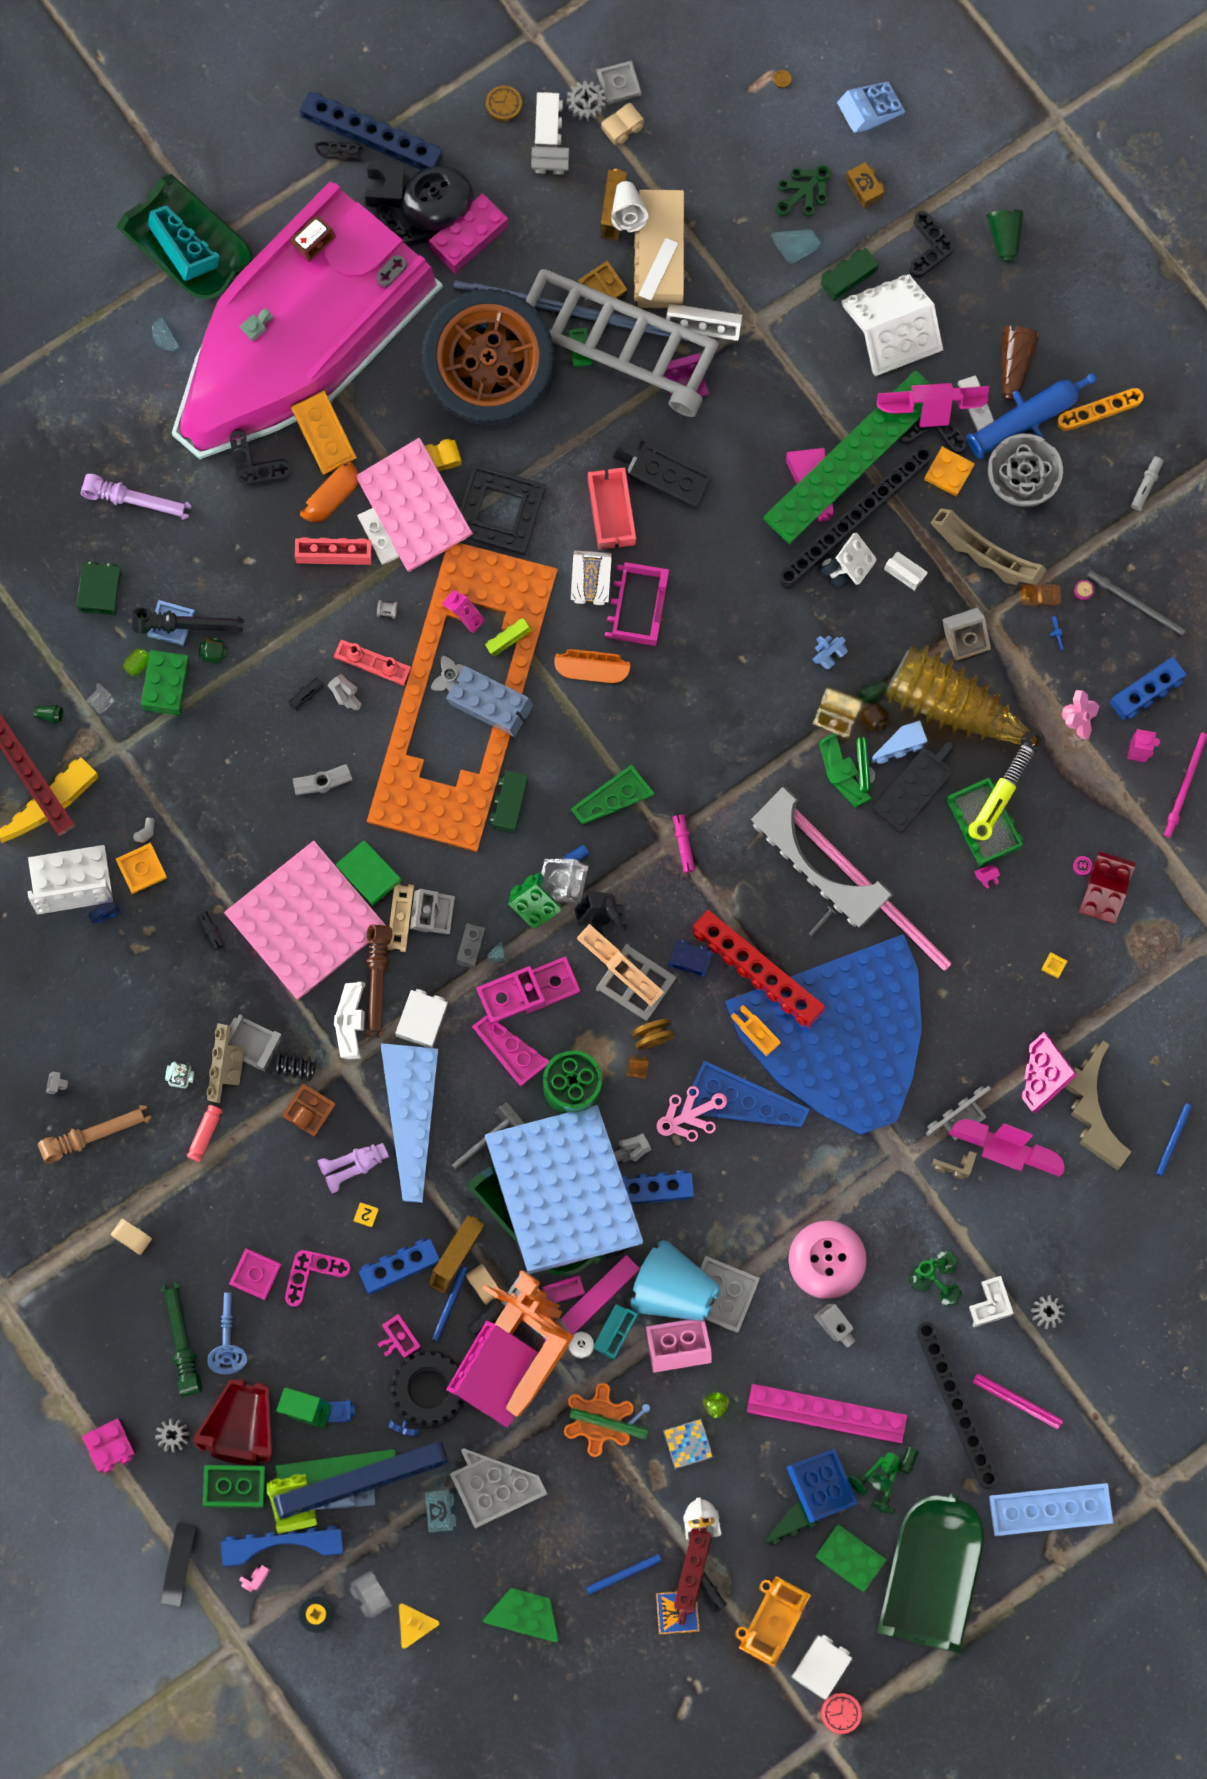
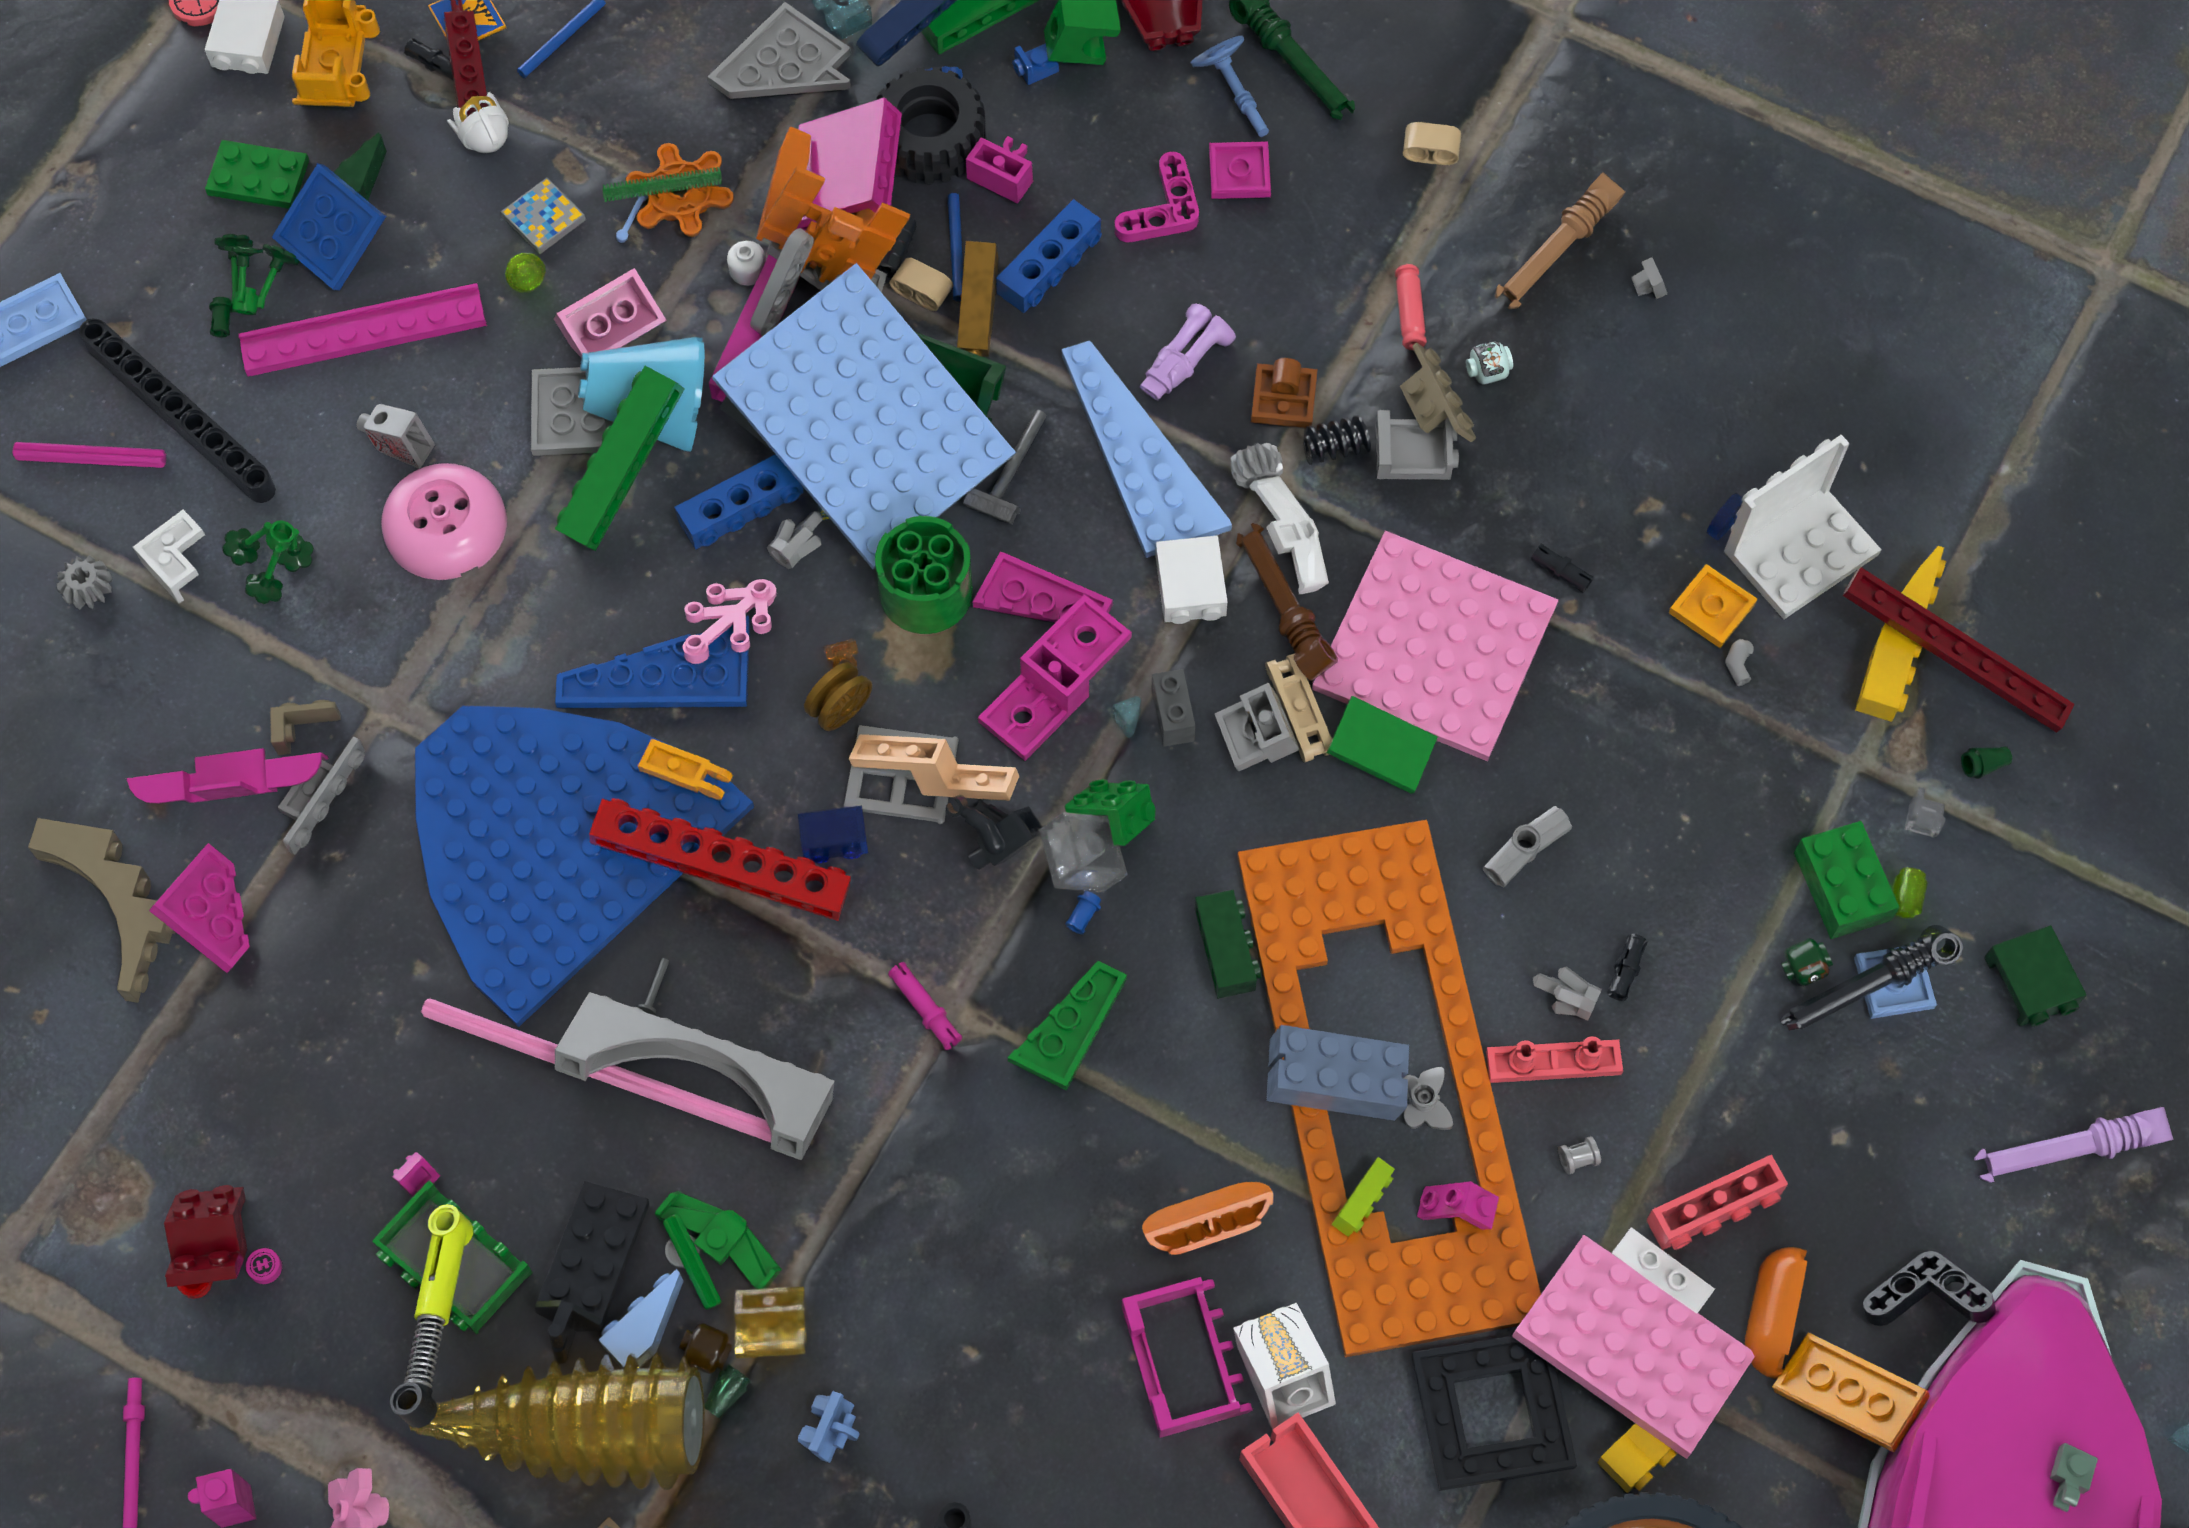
camera: 160 degrees right, 10 degrees down
yellow tile [354,1202,379,1228] -> none
teal piece [593,1304,638,1360] -> none
dark green panel [877,1494,984,1653] -> none
yellow tile [1041,952,1067,979] -> none
none -> green brick [555,366,685,551]
none -> light grey beam [750,228,814,336]
none -> light grey gear [1230,443,1283,488]

